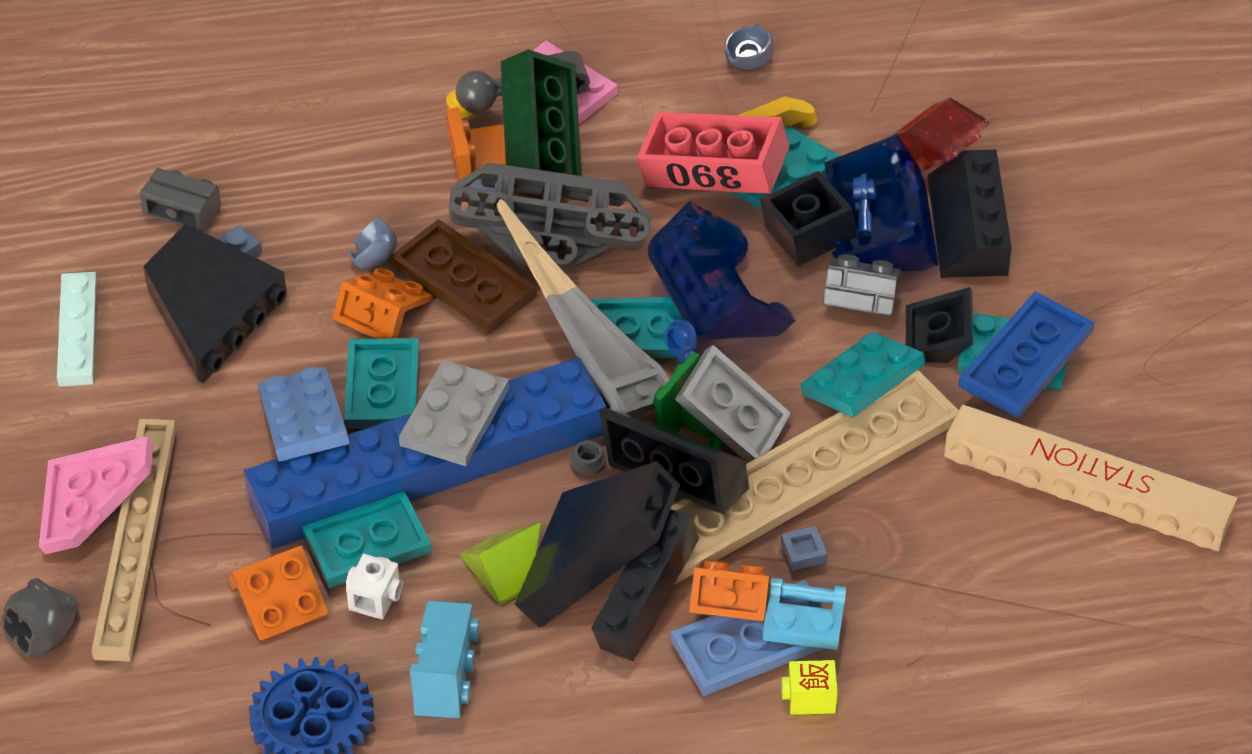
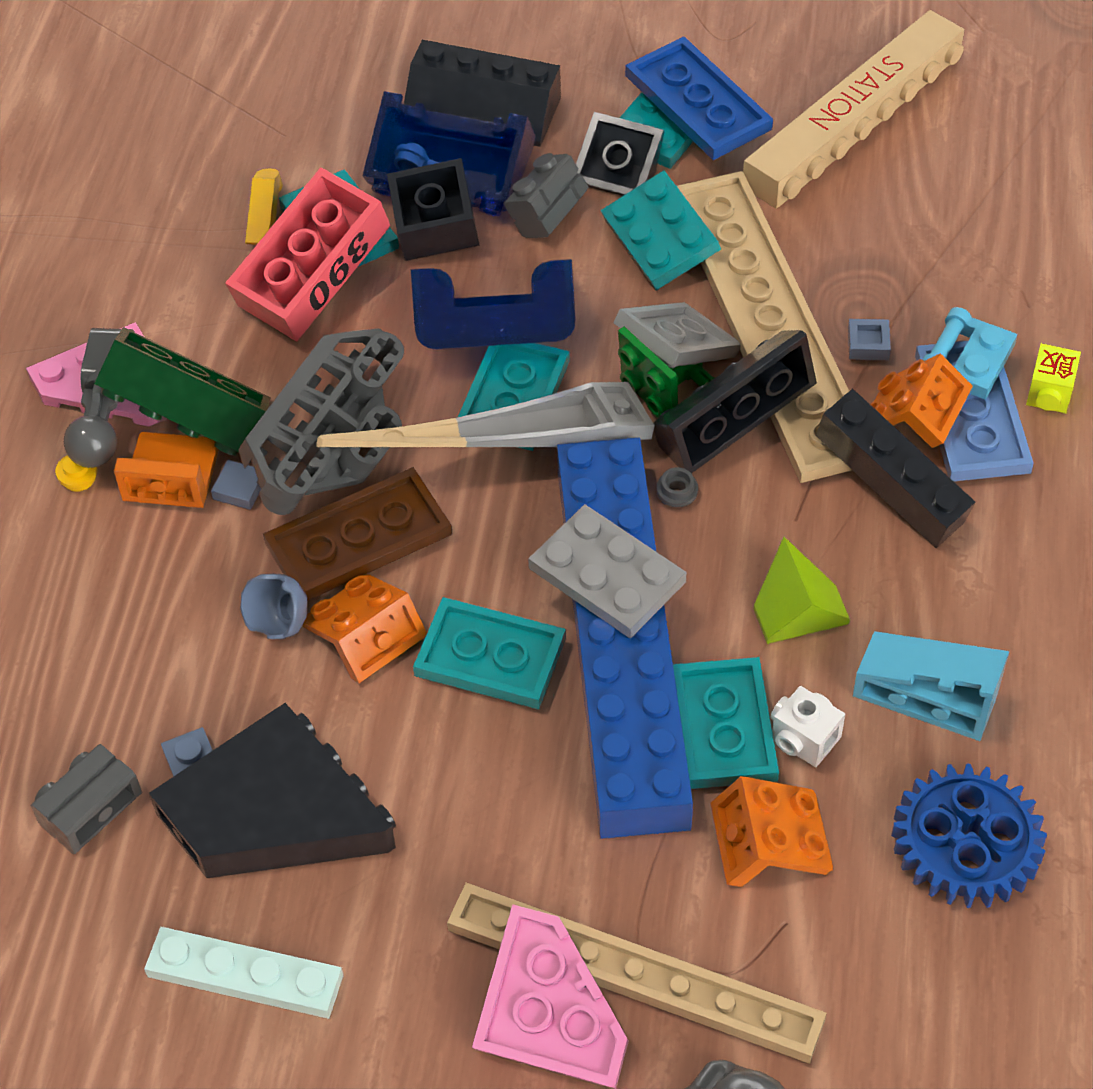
camera: 70 degrees left, 5 degrees up
medium blue plate [257,366,349,462] -> none
black slope [514,461,680,627] -> none
blue plate [664,319,697,363] -> none
sand blue hair [725,24,773,71] -> none
clear red slope [888,97,989,171] -> none

